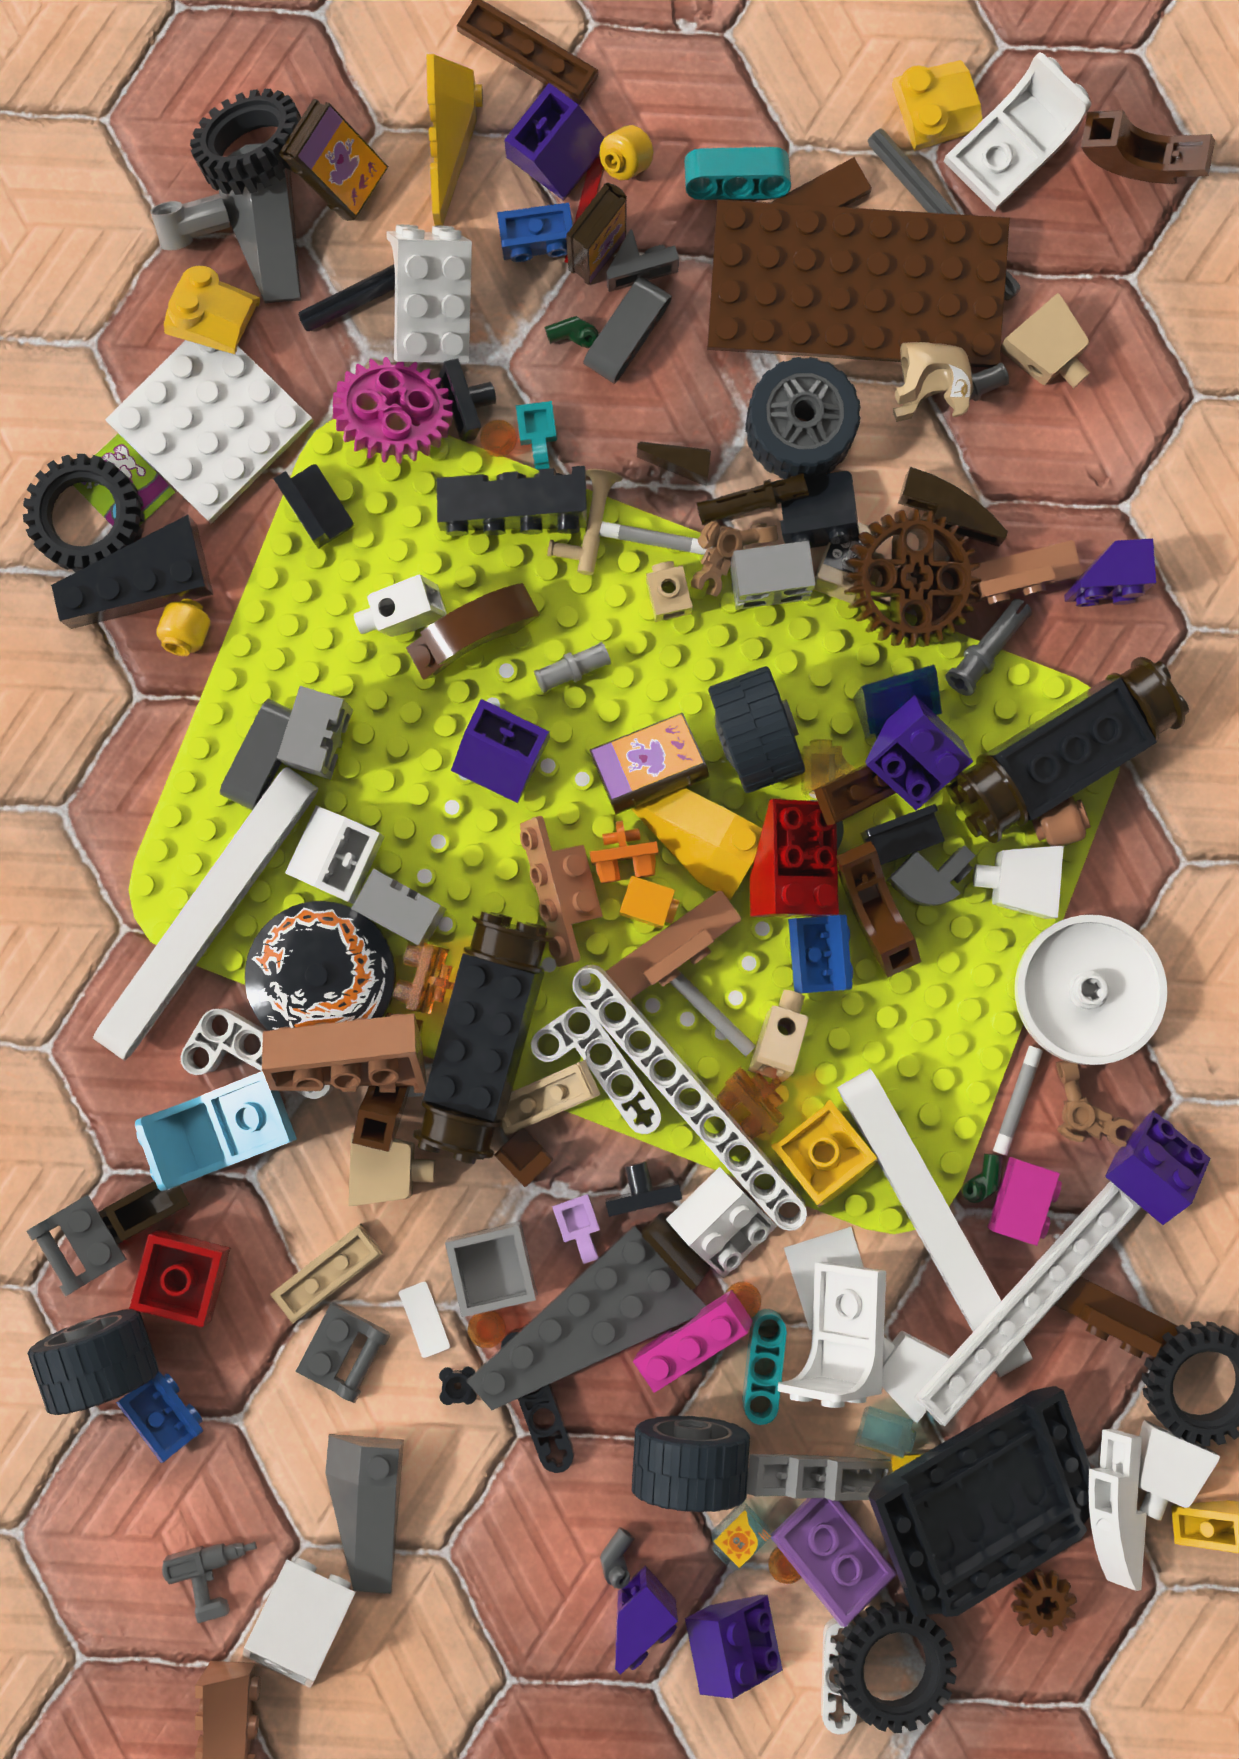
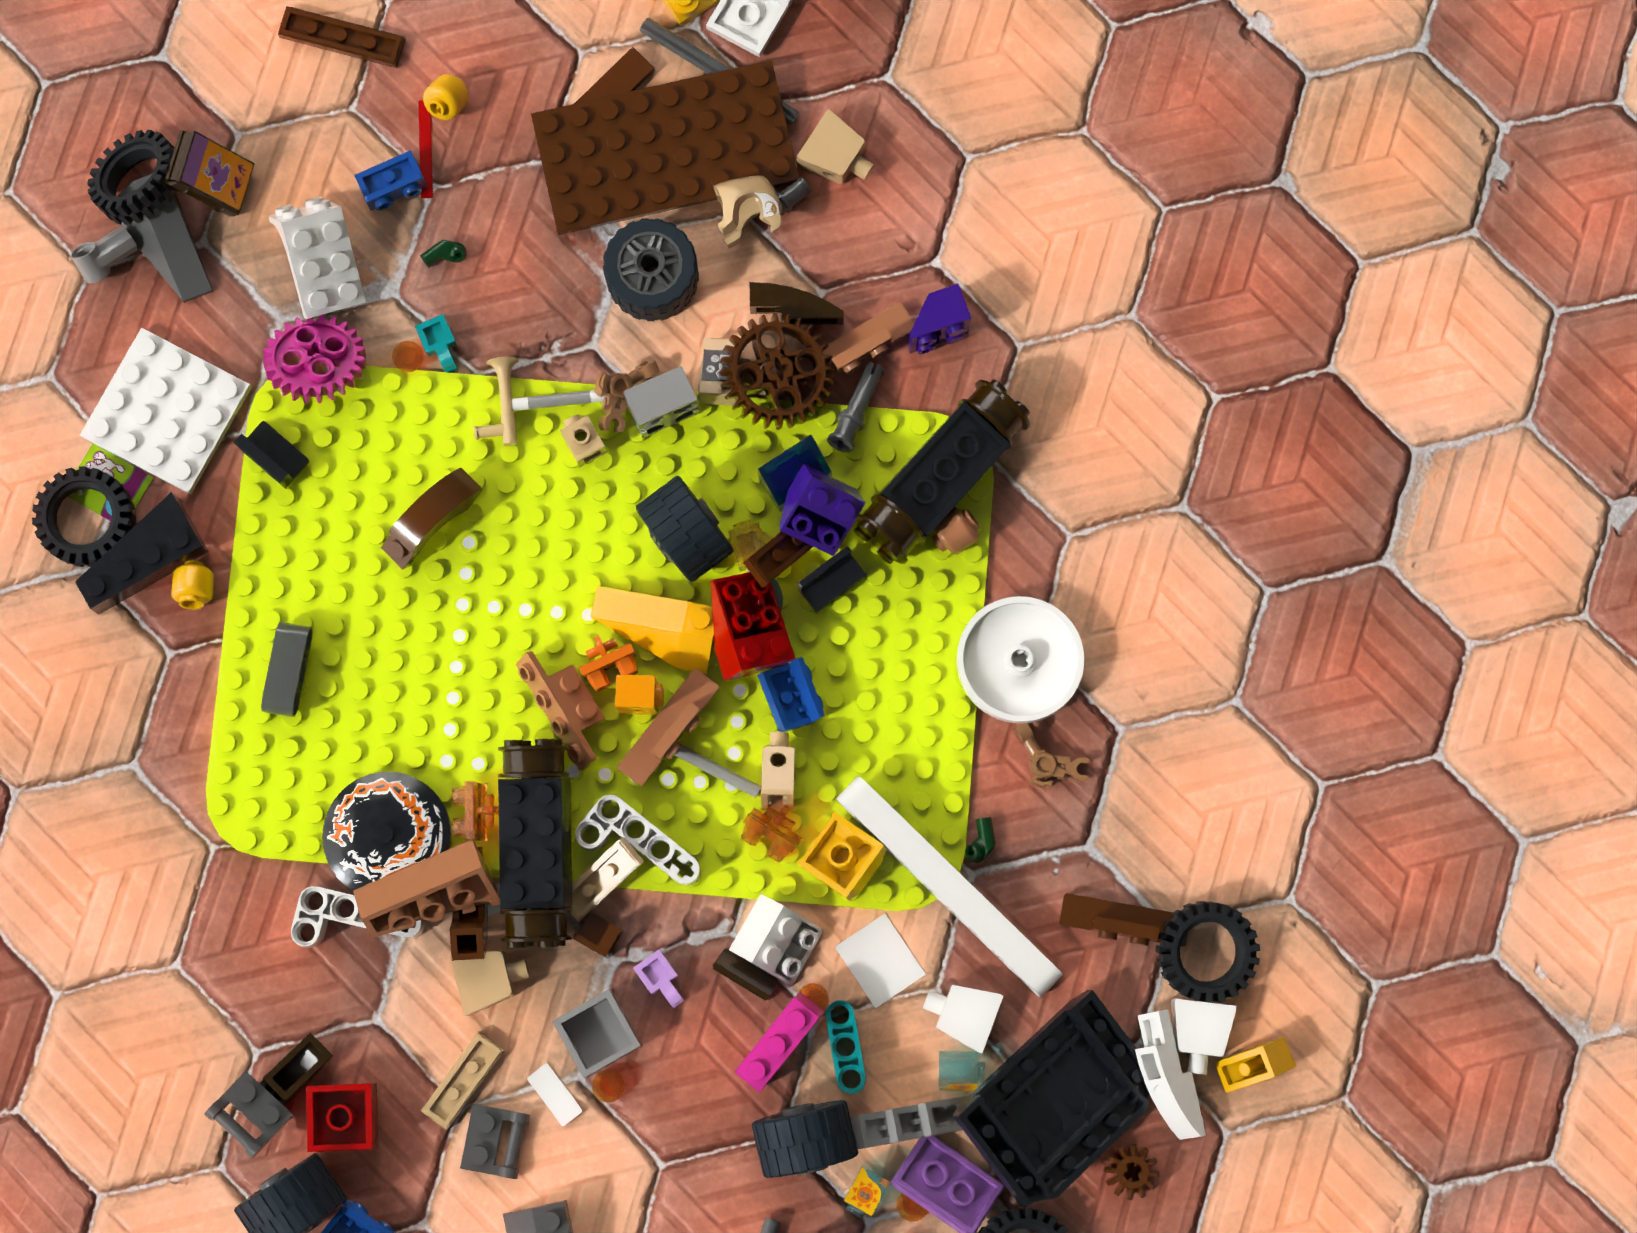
camera: 15 degrees left, 5 degrees down
white beam [93,767,318,1061] -> none
medium azure bracket [135,1072,297,1191] -> none
yellow slope [164,266,260,354] -> none
light grey piece [277,686,353,780] -> none
white slope [285,805,385,904] -> none
black axle [298,264,395,331] -> none
light grey piece [351,868,447,948] -> none
white torso [354,574,447,637] -> none
yellow wedge [426,54,483,226] -> none
black wedge [437,466,587,536] -> none
black tile [438,358,496,442] -> none
black plate [439,1366,477,1405] -> none
dark purple slope [451,699,550,803] -> none
dark grey wing [466,1226,706,1410] -> none
black beam [501,1329,574,1473] -> none
dark purple slope [504,83,604,201] -> none
light grey pin [534,642,611,693] -> none
dark brown piece [566,183,627,285] -> none
white beam [572,964,807,1231] -> none
dark grey beam [583,276,672,384] -> none
piece [589,712,709,815] -> none
black tile [606,1161,682,1217] -> none
dark grey slope [607,229,679,292] -> none
dark brown slope [637,442,711,486] -> none
teal beam [684,147,791,200] -> none
dark brown pin [697,473,809,526] -> none
white bracket [778,1262,886,1408] -> none
black bracket [780,471,860,548] -> none
reddish brown arch [836,841,921,978] -> none
dark grey brick [886,845,976,906] -> none
white tile [915,1181,1142,1426] -> none
white torso [973,846,1064,919] -> none
dark pink brick [987,1156,1062,1246] -> none
light grey bar [993,1046,1043,1156] -> none
dark purple slope [1105,1110,1211,1225] -> none

